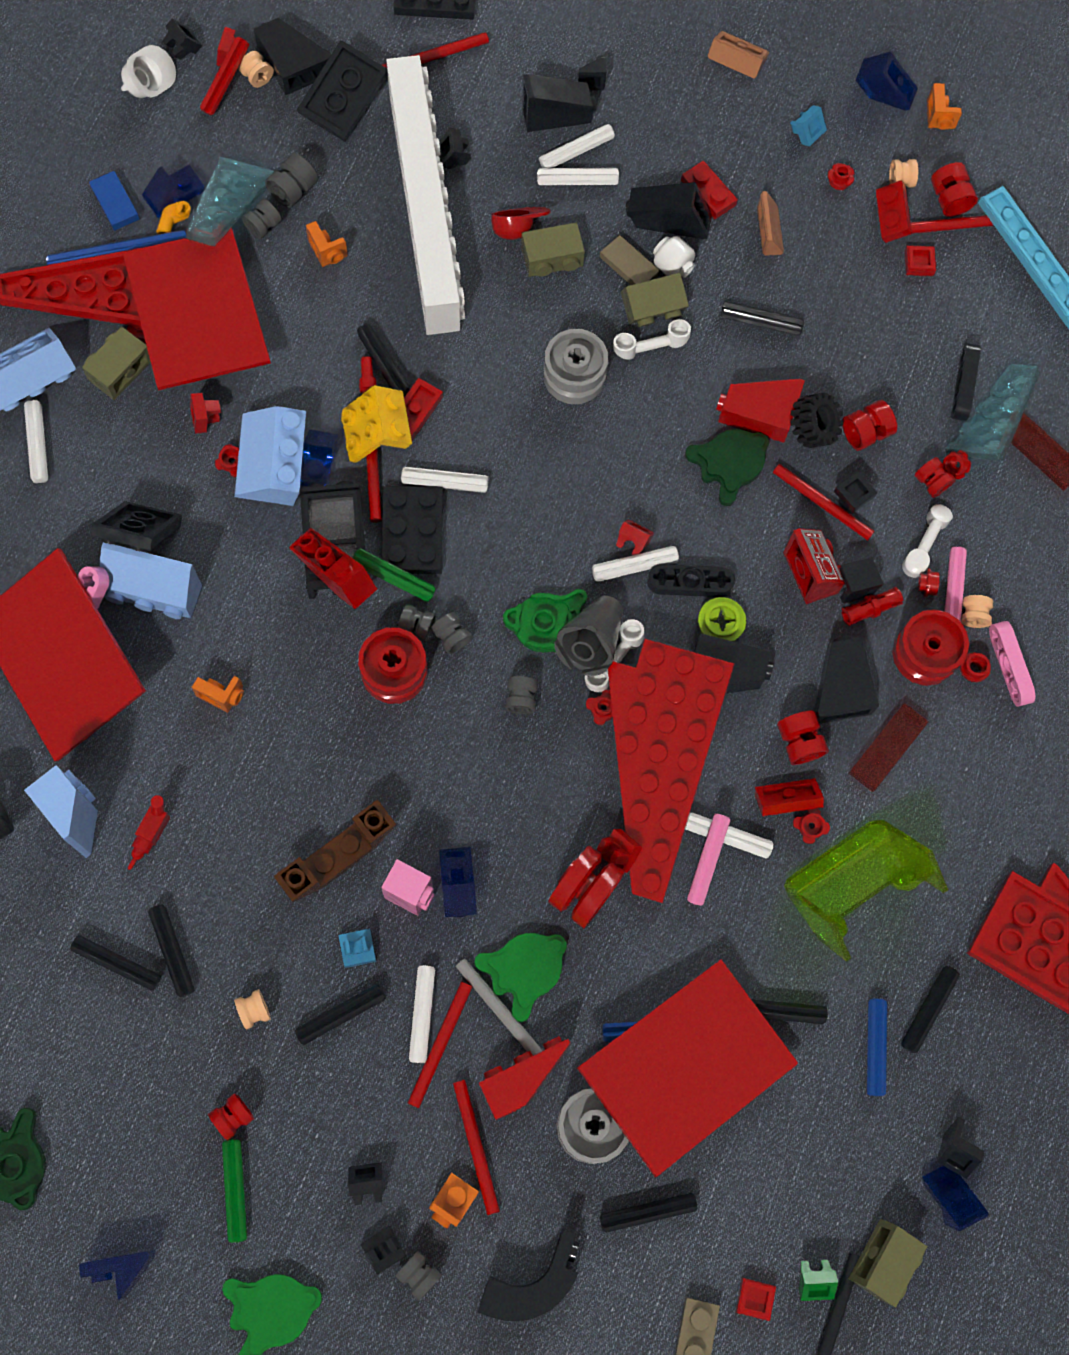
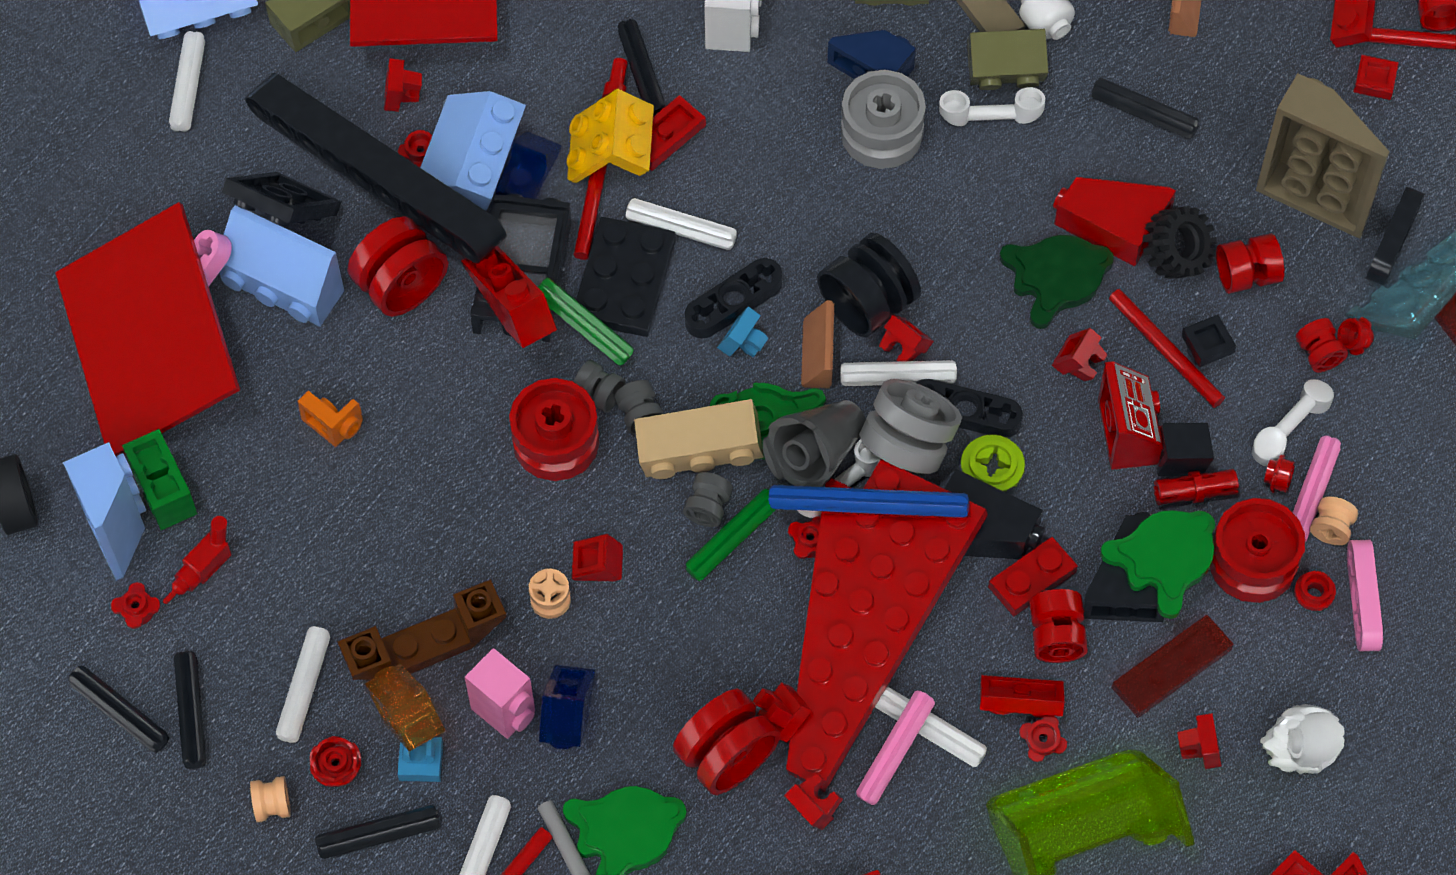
camera: 20 degrees right, 10 degrees down
none -> red plate [111,582,160,629]
none -> green brick [122,429,198,530]
none -> black beam [245,73,507,264]
none -> white axle [276,626,330,743]
none -> red plate [310,736,361,787]
none -> red wheel [347,216,449,317]
none -> clear orange brick [365,664,446,751]
none -> light nougat wheel [529,568,571,619]
none -> red slope [572,534,623,581]
none -> tan brick [634,399,764,479]
none -> black beam [685,258,782,339]
none -> green axle [686,489,776,581]
none -> dark azure tile [717,306,768,357]
none -> blue axle [768,485,970,518]
none -> red tile [784,773,843,830]
none -> nougat slope [801,301,834,388]
none -> black wheel [817,233,921,338]
none -> dark blue slope [827,30,916,79]
none -> light grey wheel [859,379,962,474]
none -> red plate [988,537,1078,617]
none -> red tile [1052,328,1107,382]
none -> green tile [1100,510,1215,619]
none -> red tile [1177,713,1222,769]
none -> dark tan slope [1256,73,1390,239]
none -> white hair [1260,704,1345,774]

